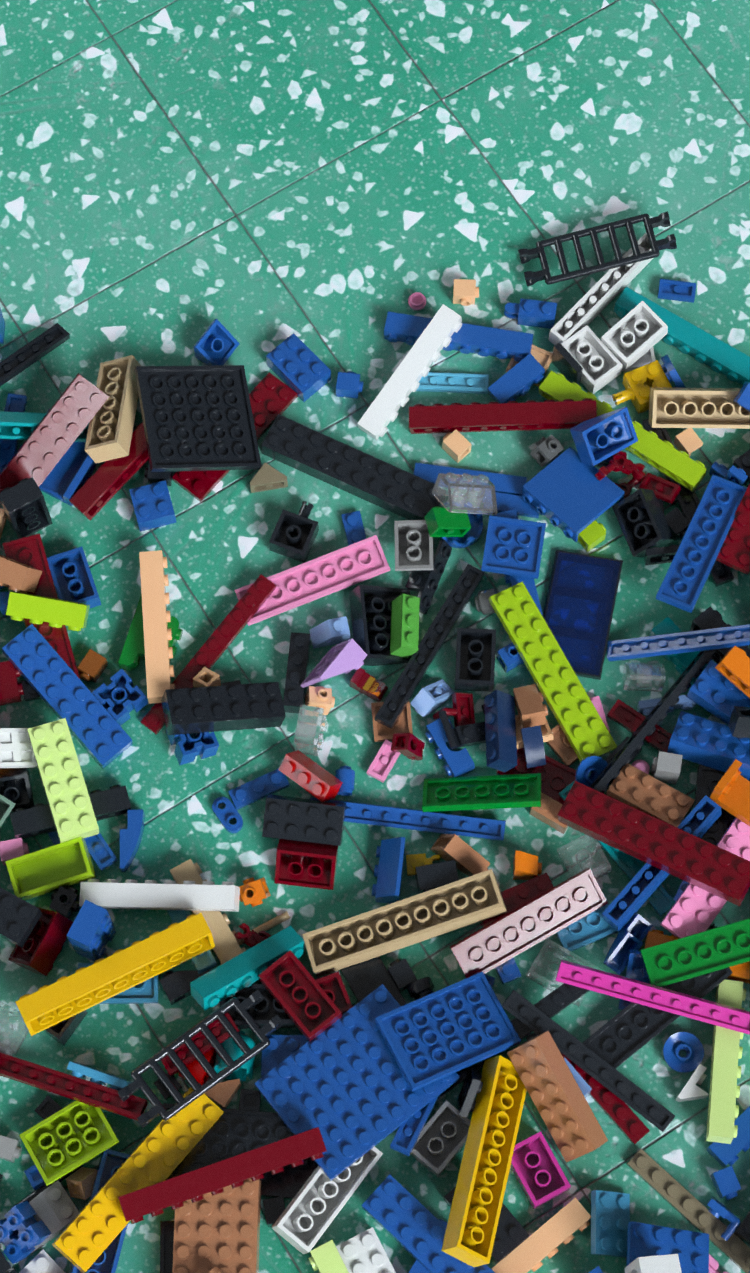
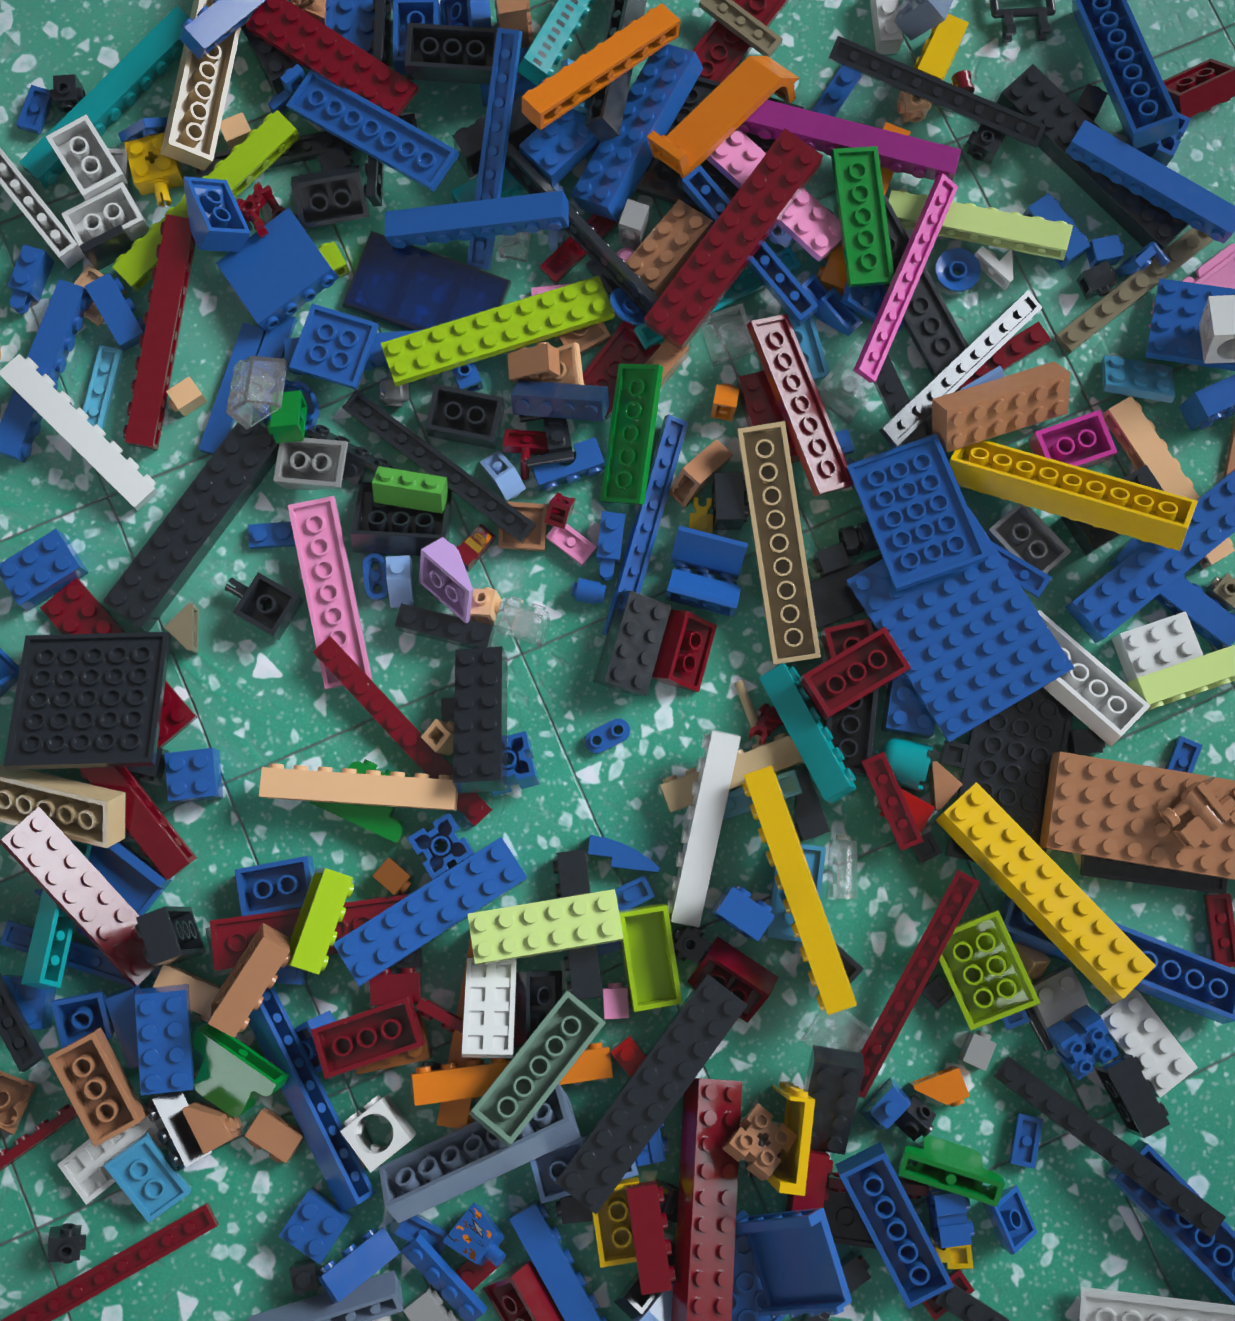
camera: 85 degrees left, 10 degrees up
dark azure plate [67,1061,132,1091] -> none
black bar [118,990,283,1128] -> none
dark red brick [118,1127,327,1224] -> none
blue plate [228,768,290,810] -> none
orange brick [239,877,271,907] -> none
red brick [279,750,343,802] -> none
blue brick [336,371,364,399] -> none
black plate [457,1064,483,1118] -> none
dark blue slope [520,725,546,768] -> none
dark grey brick [530,434,564,467] -> none
dark red plate [638,473,681,504] -> none
none -> black brick [50,74,86,113]
none -> blue plate [362,553,389,601]
none -> blue brick [385,190,569,248]
none -> blue brick [596,511,625,581]
none -> blue slope [665,567,742,617]
none -> clear slope [826,835,858,900]
none -> black brick [1076,261,1117,300]

